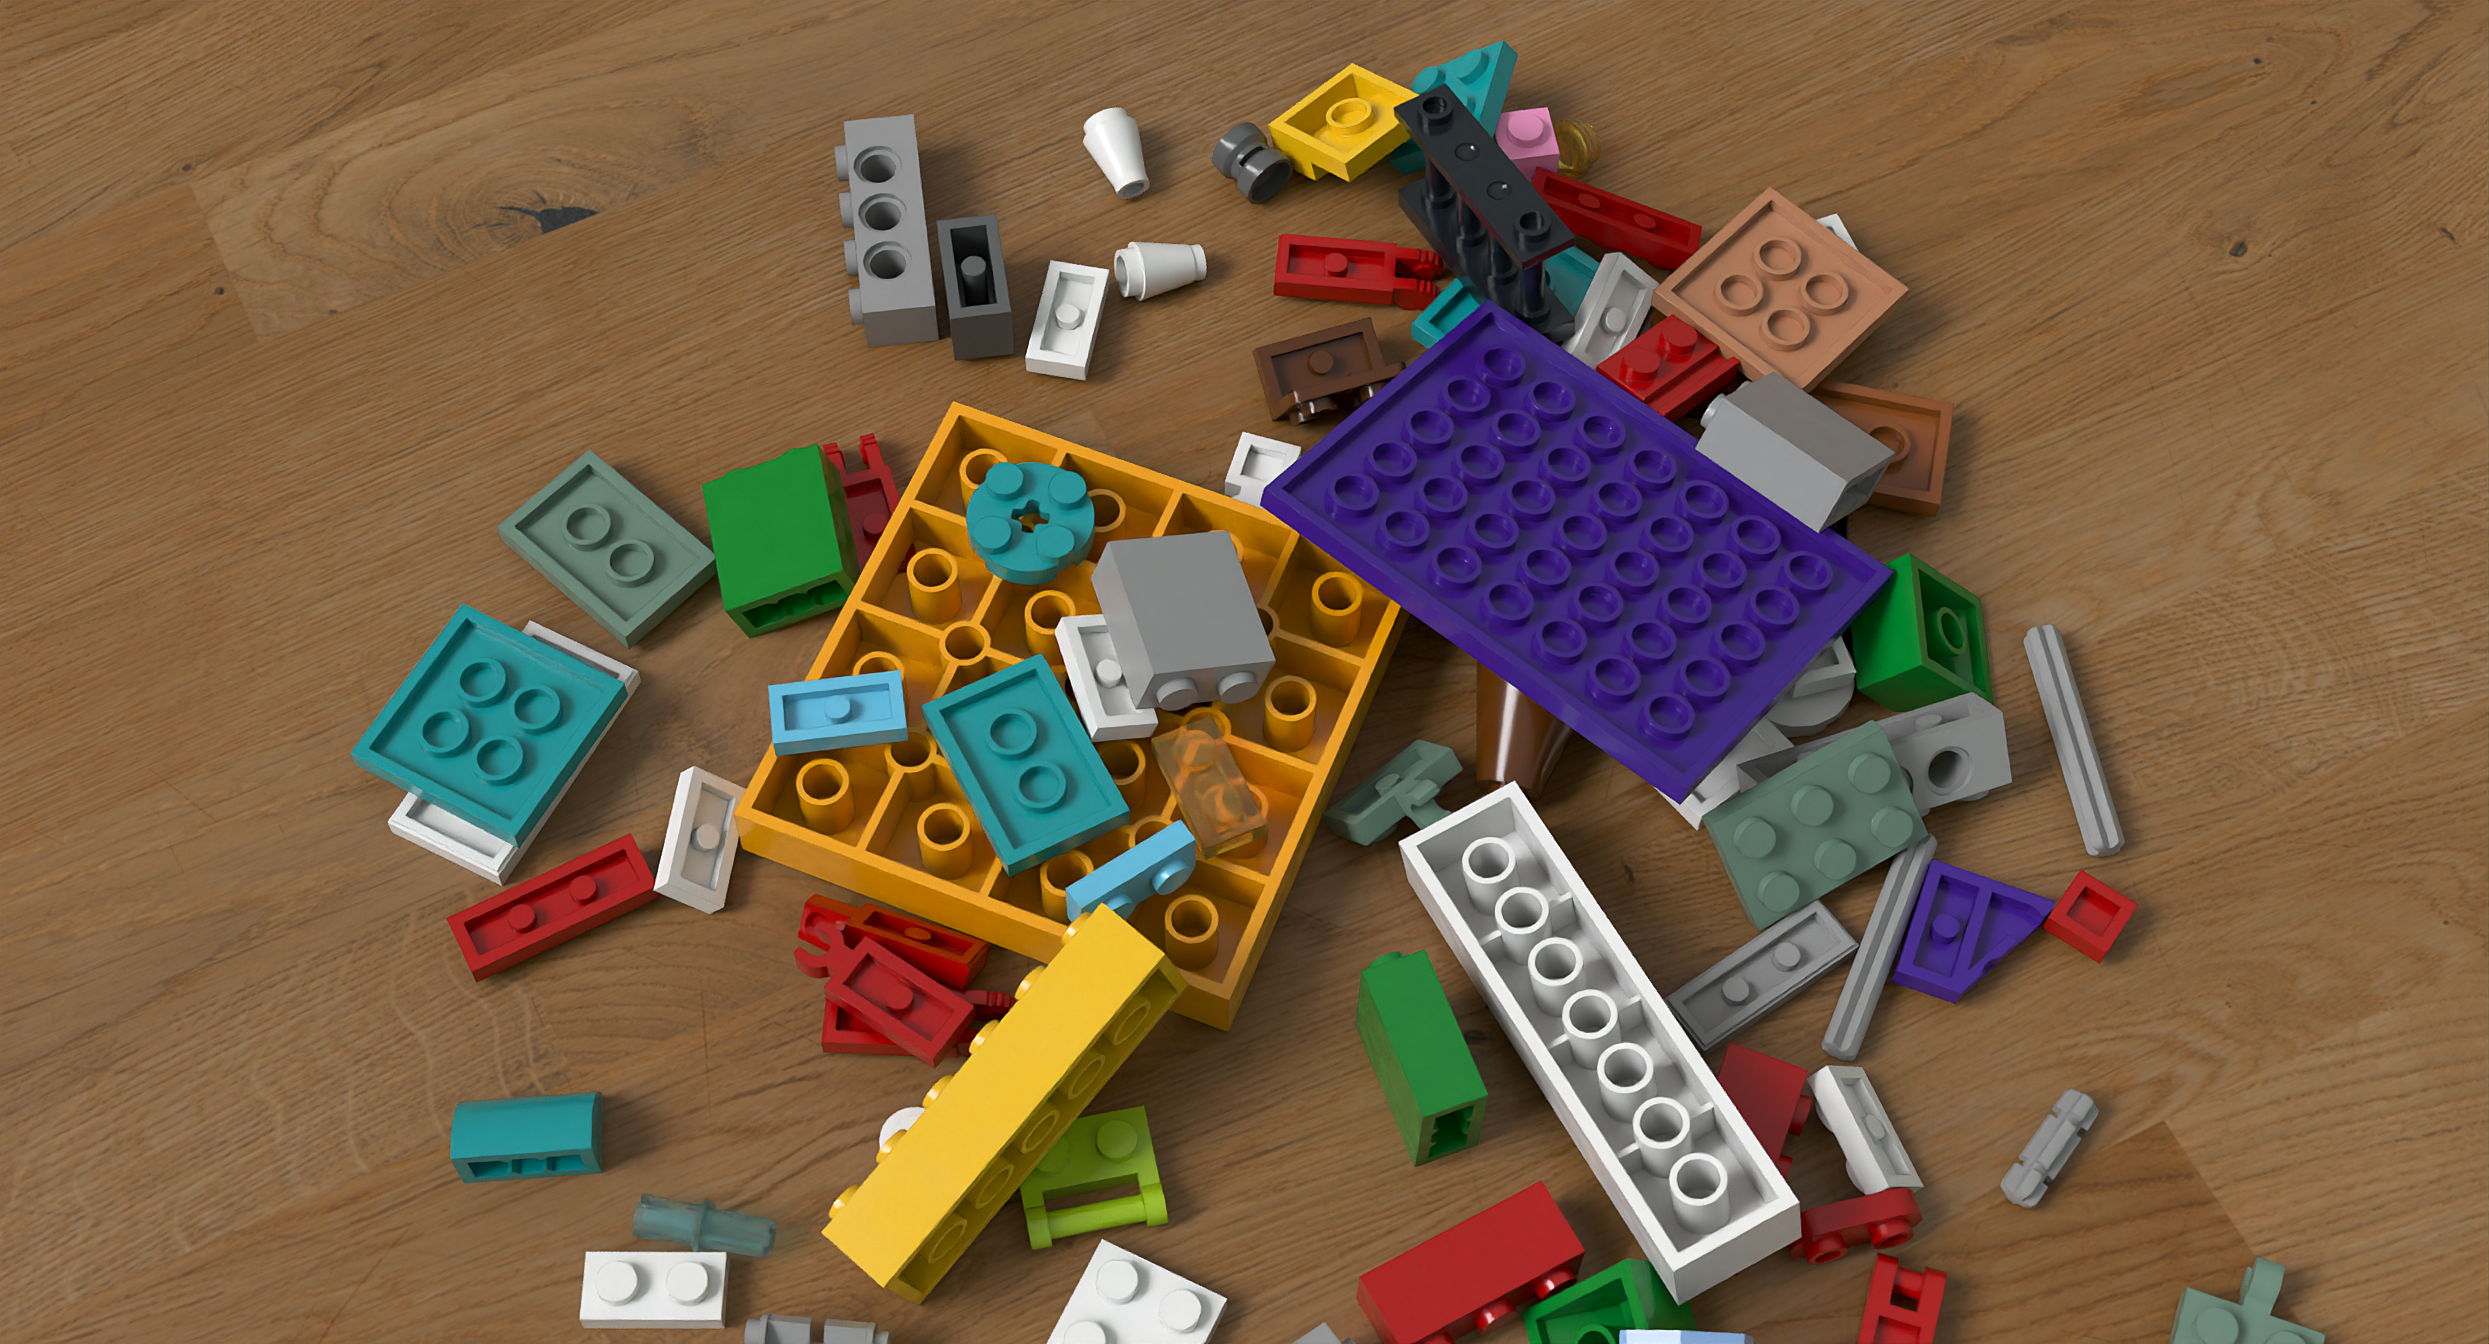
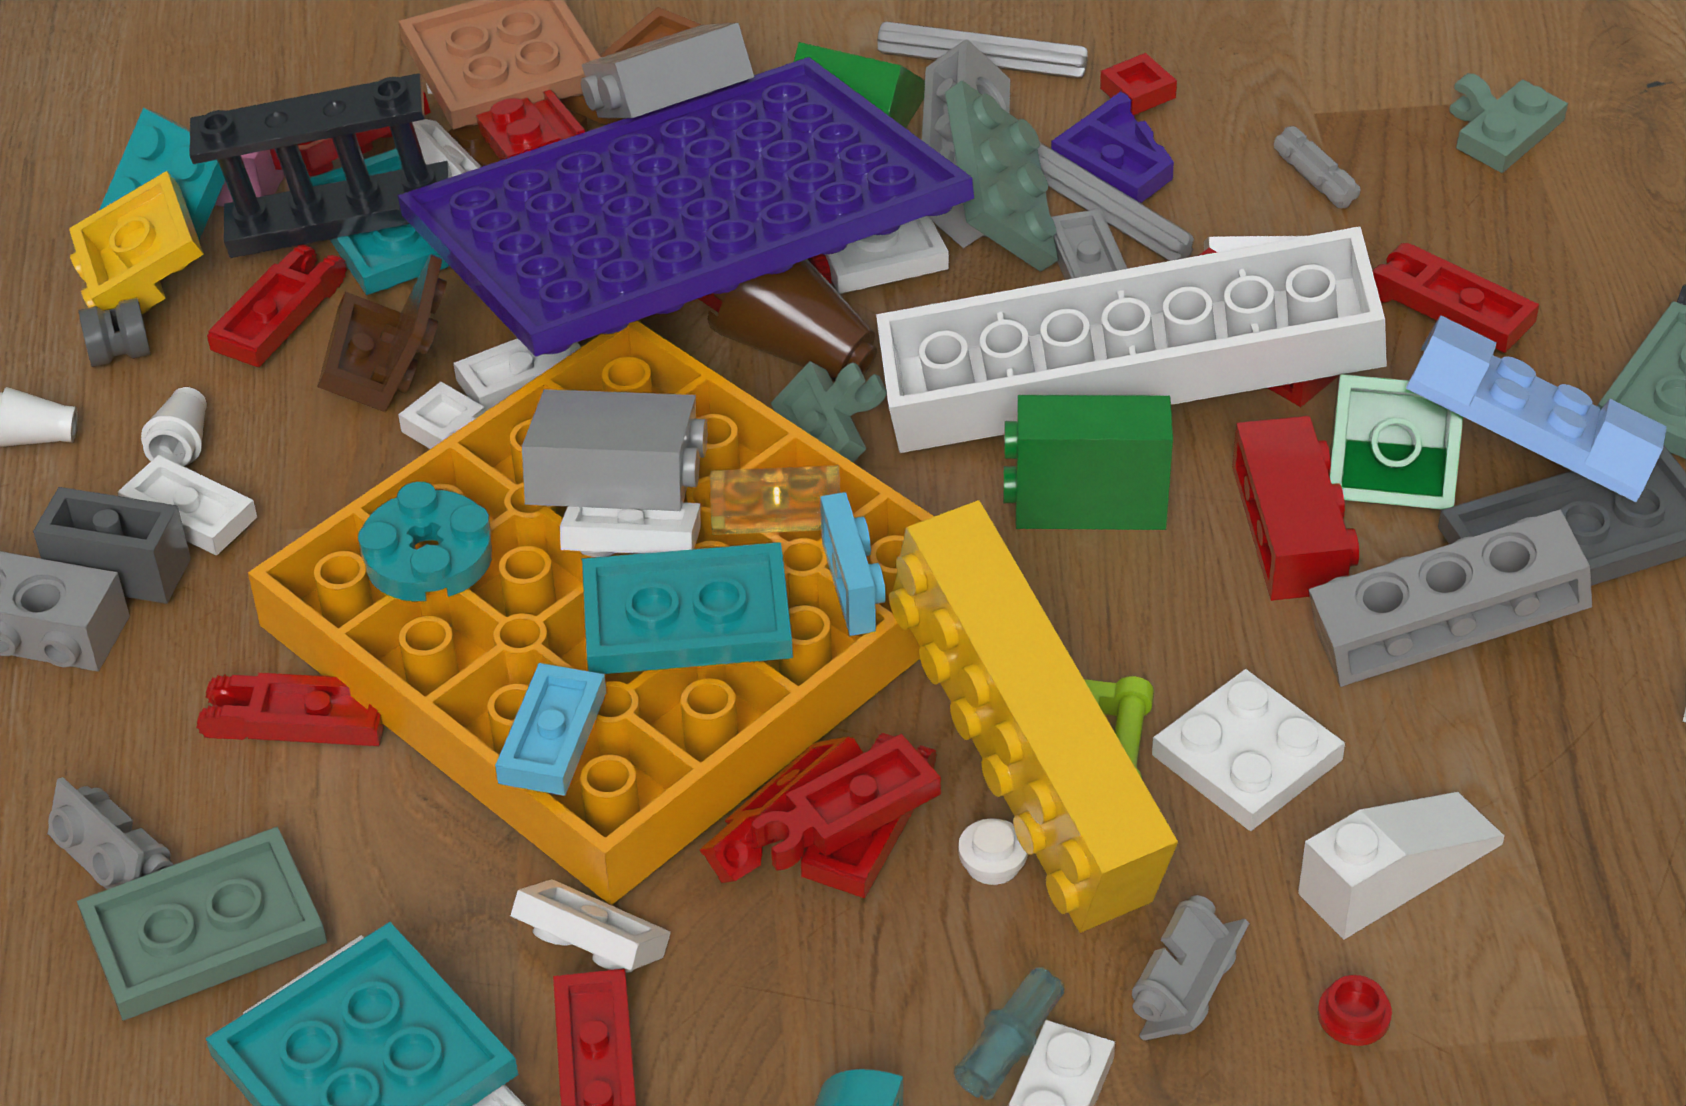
camera: 65 degrees left, 15 degrees down
green brick [702,443,861,638] -> none
none -> light grey hinge [48,777,173,889]

